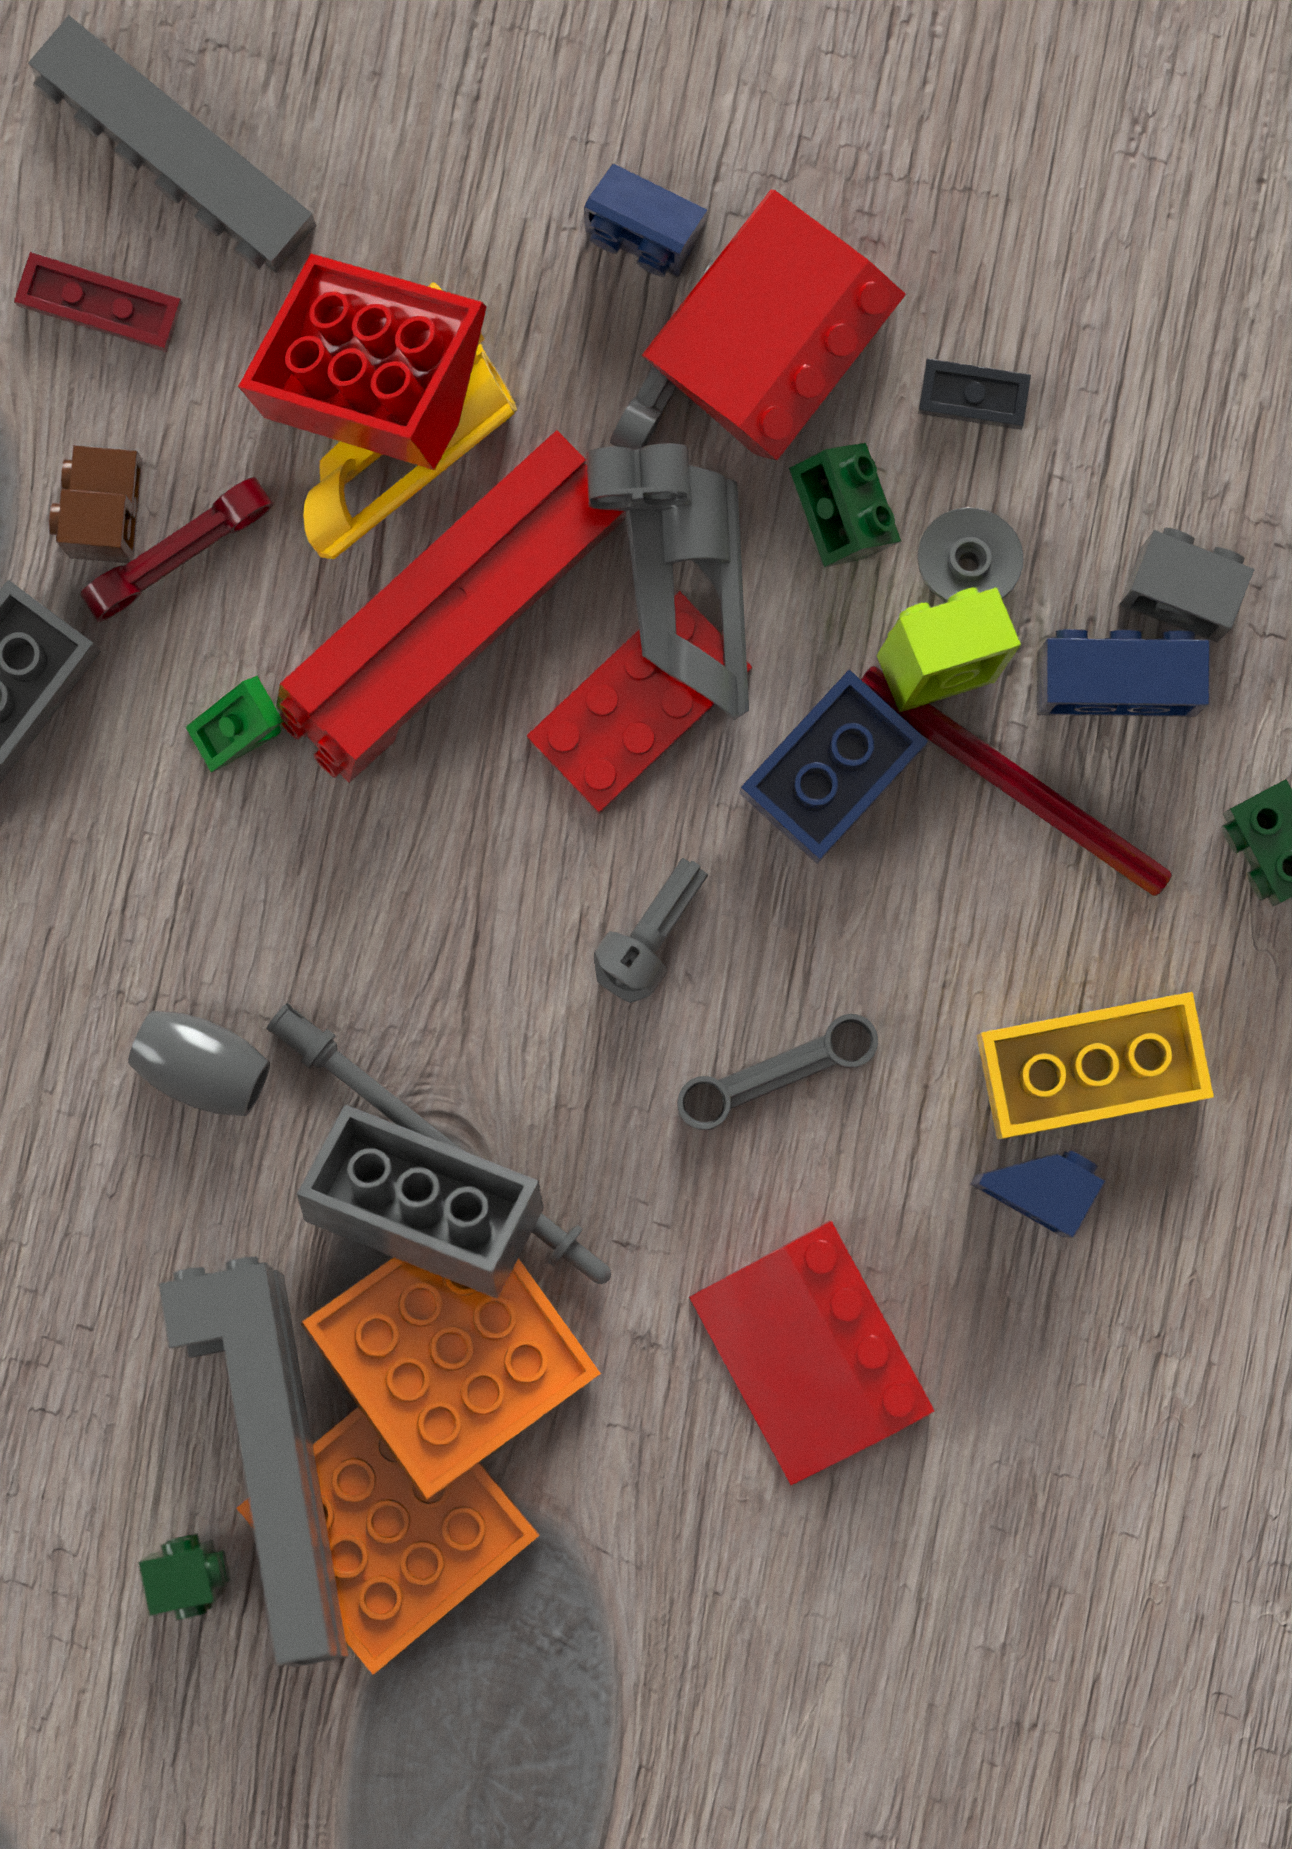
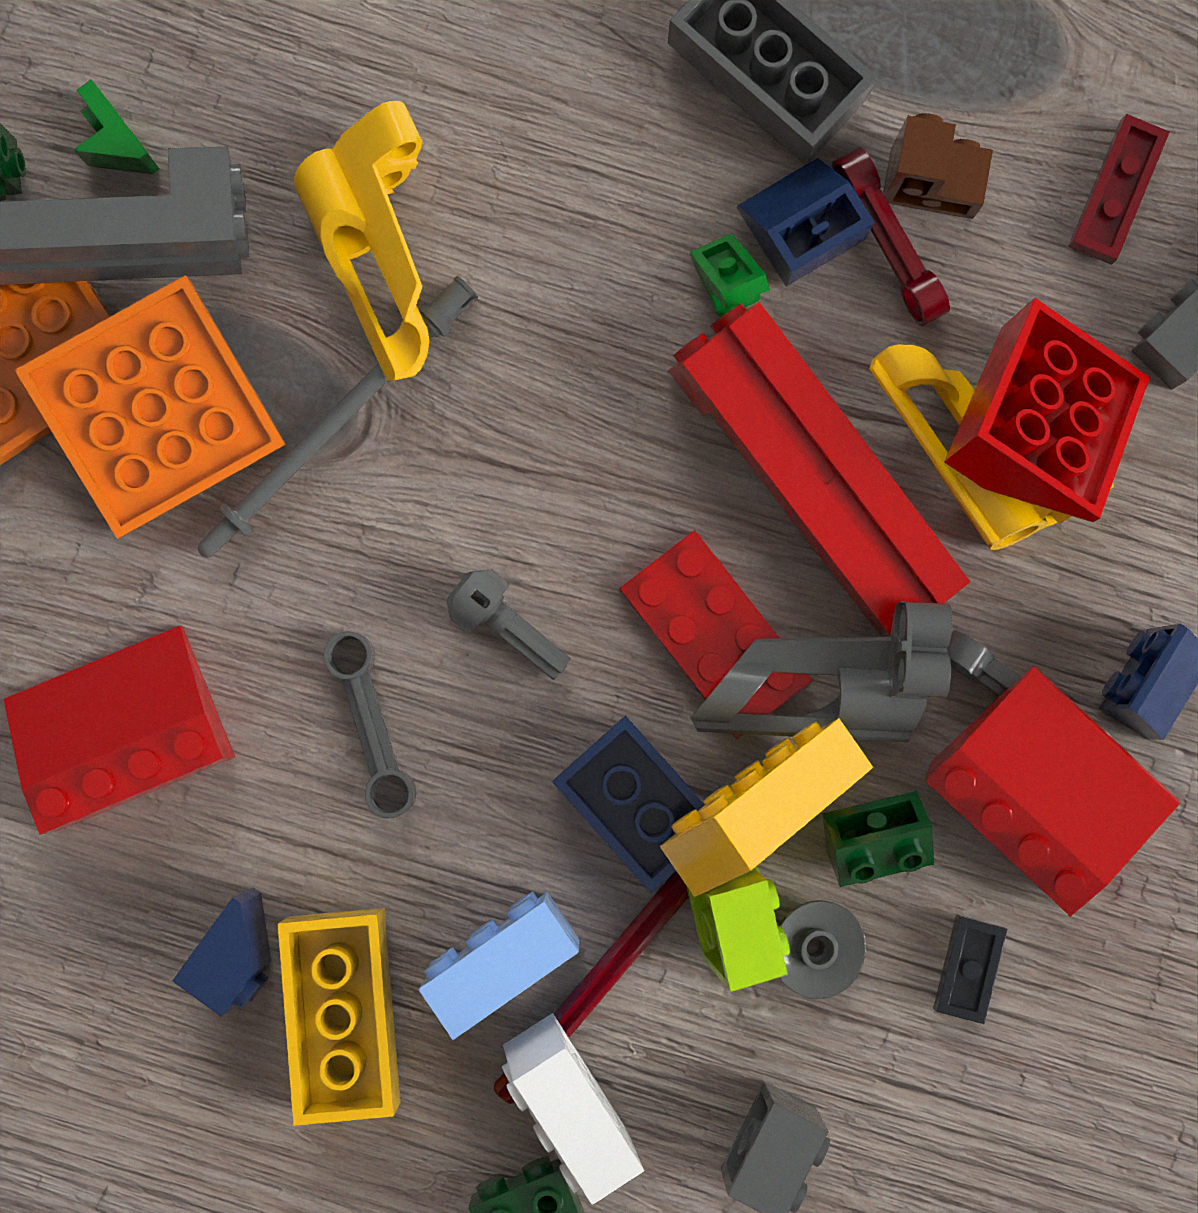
camera: 100 degrees right, 0 degrees up
dark grey piece [128,1011,270,1116] -> none
dark grey brick [297,1104,544,1299] -> none
dark blue brick [1037,629,1209,717] -> none
none -> green slope [75,79,160,174]
none -> yellow panel [294,101,429,381]
none -> light blue brick [418,891,580,1040]
none -> white brick [502,1013,644,1205]
none -> yellow brick [660,718,873,897]
none -> dark blue slope [737,158,875,287]

